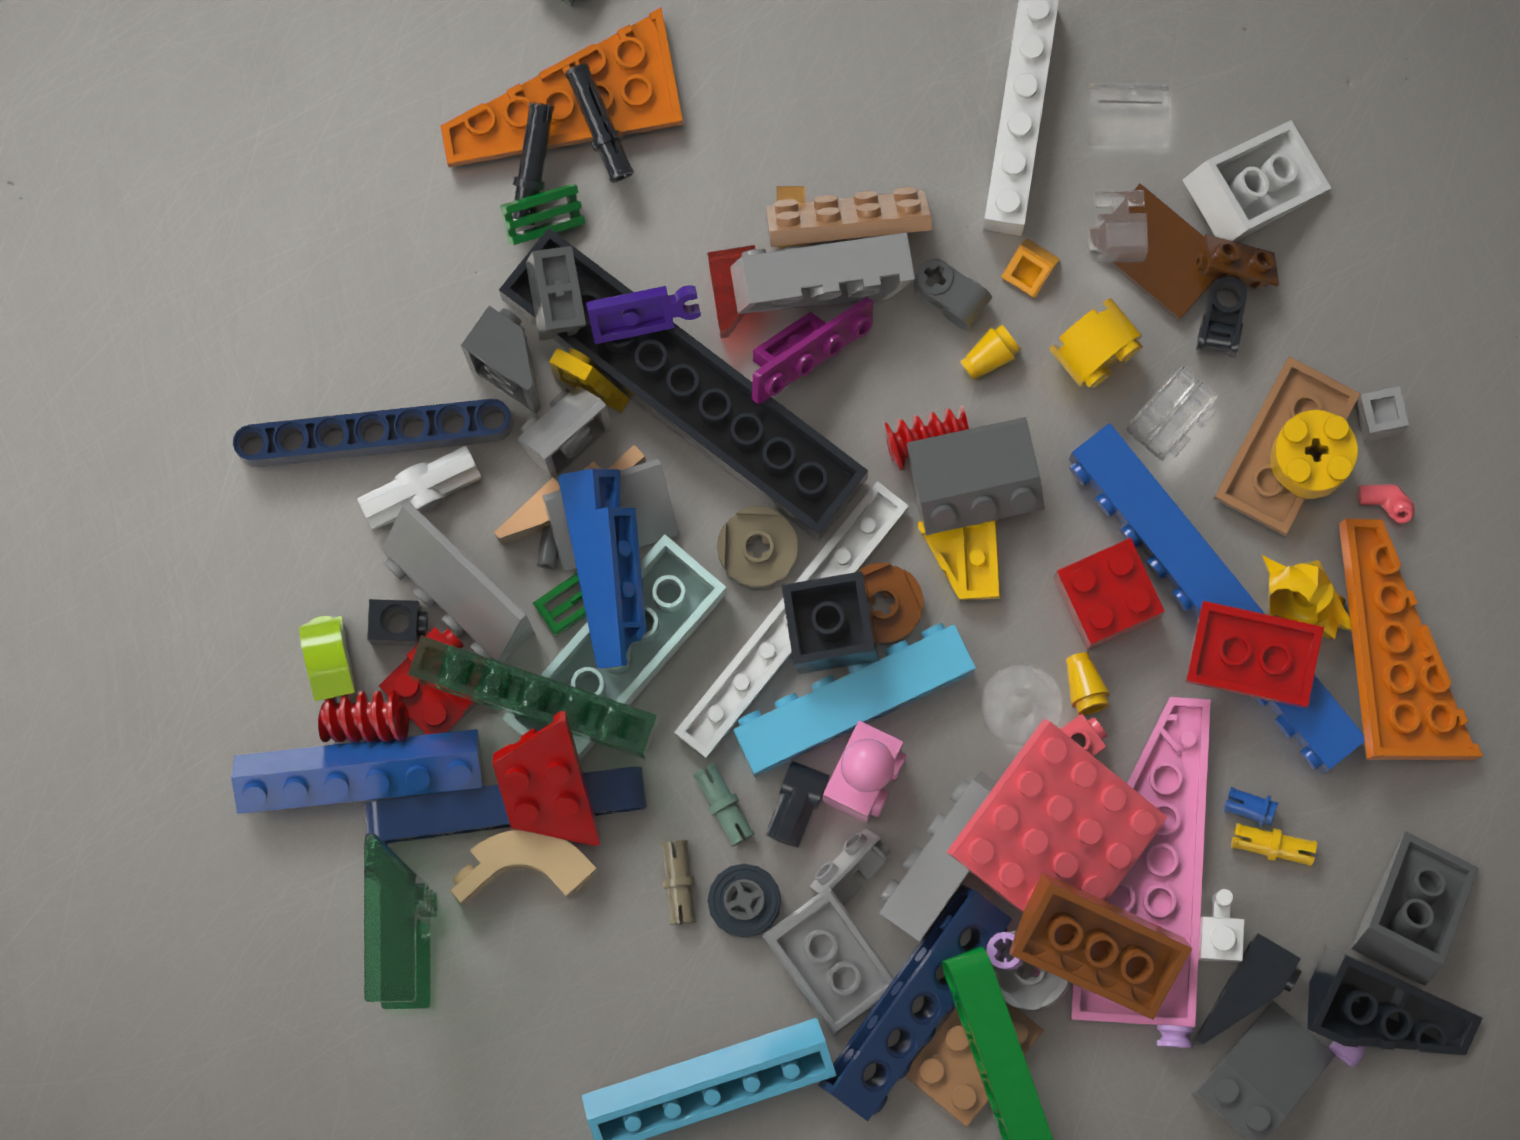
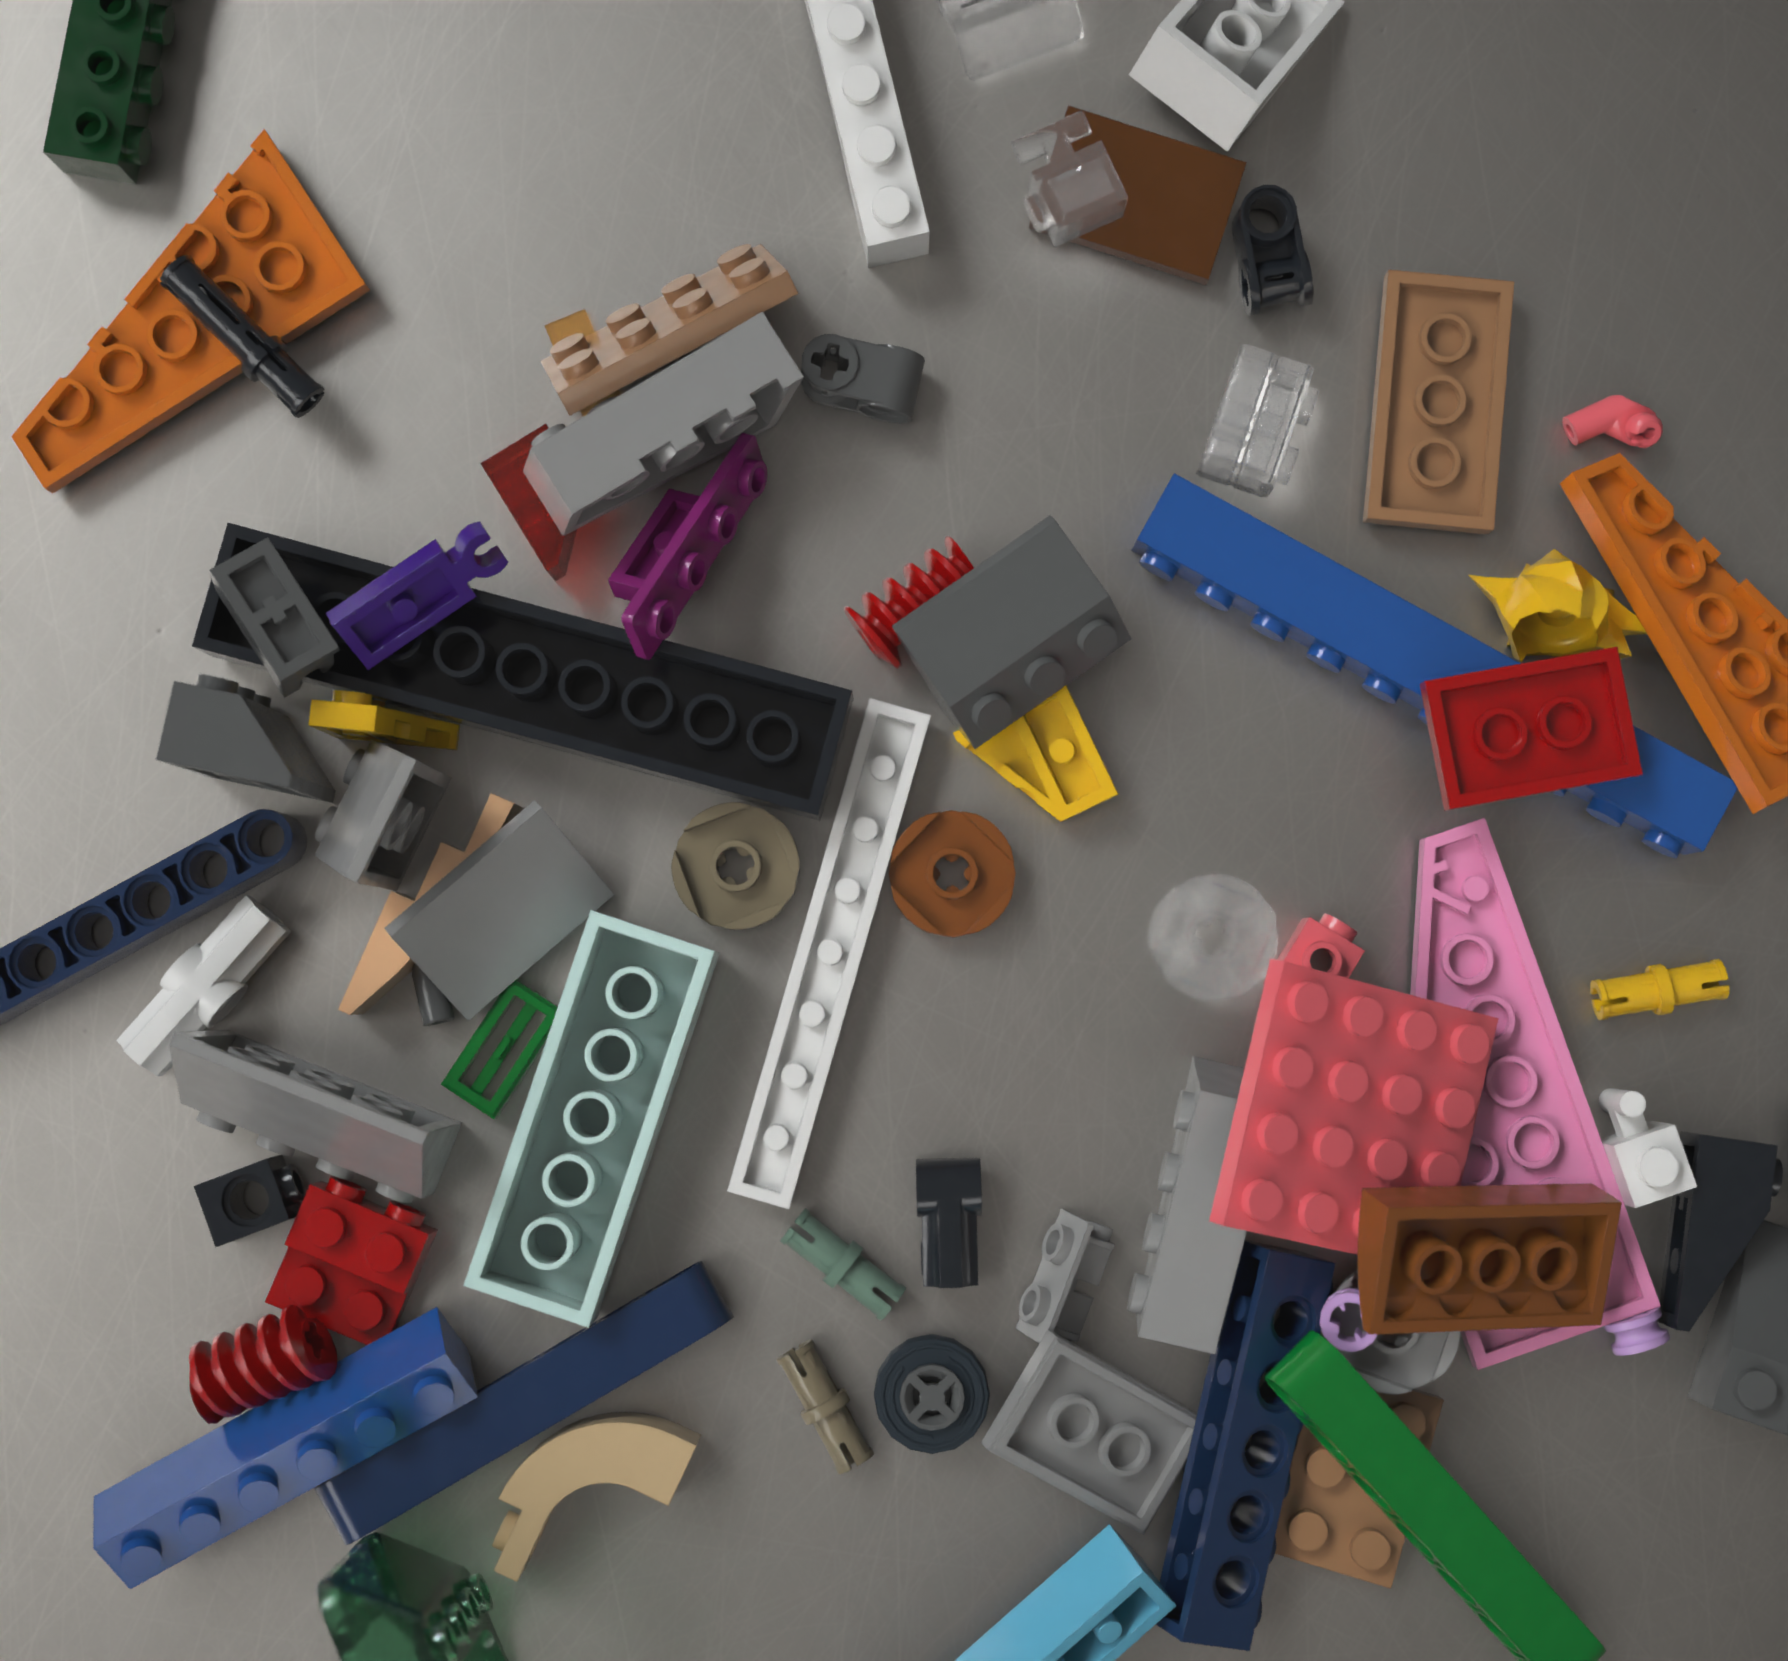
camera: 25 degrees left, 5 degrees up
lime brick [299,616,355,701] -> none
clear green brick [407,636,659,759] -> none
red wing [492,711,600,846] -> none
green tile [500,184,585,245] -> none
black pin [512,102,555,225] -> none
blue wedge [558,469,646,668] -> none
medium azure brick [733,623,976,777] -> none
black brick [781,571,880,674] -> none
bright pink brick [822,721,907,824] -> none
yellow cone [960,324,1022,381] -> none
light orange slope [1001,239,1060,298] -> none
yellow brick [1049,298,1143,388] -> none
red brick [1054,538,1165,651] -> none
yellow cone [1065,652,1110,716] -> none
reddish brown hinge [1193,234,1279,290] -> none
blue pin [1223,787,1278,827] -> none
yellow brick [1270,410,1358,499] -> none
light grey panel [1355,386,1409,443] -> none

